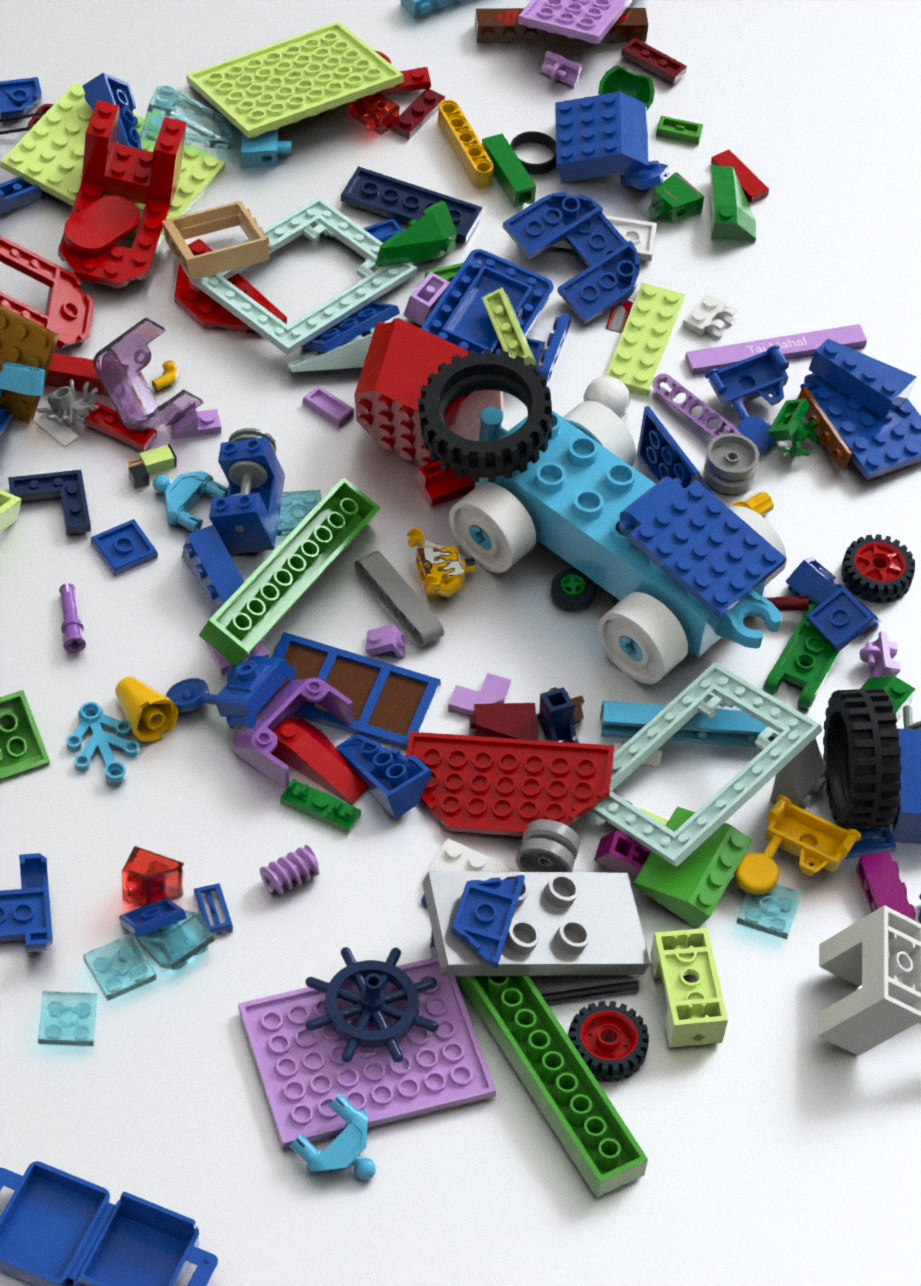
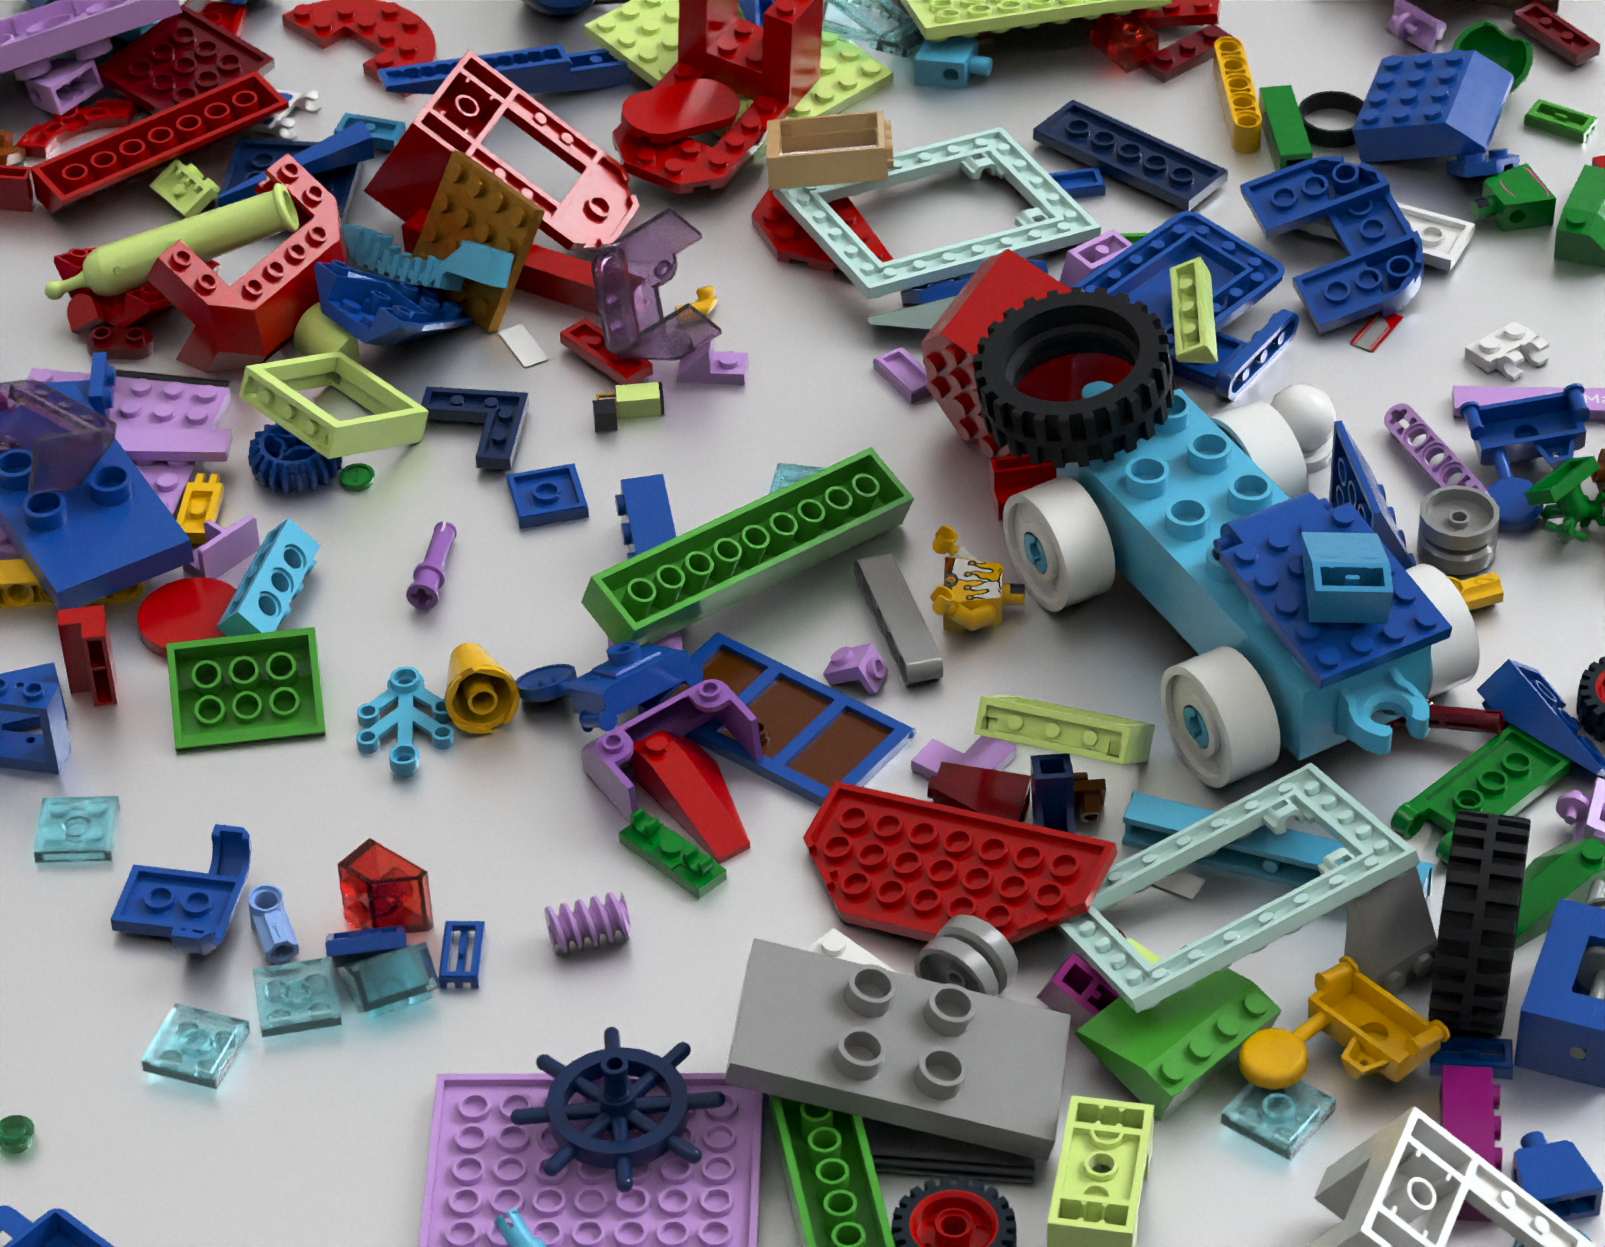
camera: 25 degrees right, 10 degrees down
light grey animal [37,379,99,425] -> none
medium azure connector [153,471,228,532] -> none
blue piece [209,428,285,555] -> none
blue wedge [336,734,432,819] -> none
green wedge [375,201,457,267] -> none
blue wing [451,875,525,969] -> none
black wheel [550,569,595,611] -> none
yellowish green plate [605,282,686,396] -> none
blue tile [805,585,876,652] -> none
none -> light blue piece [248,884,299,965]
none -> yellowish green window [974,695,1155,765]
none -> dark azure slope [1300,532,1394,624]

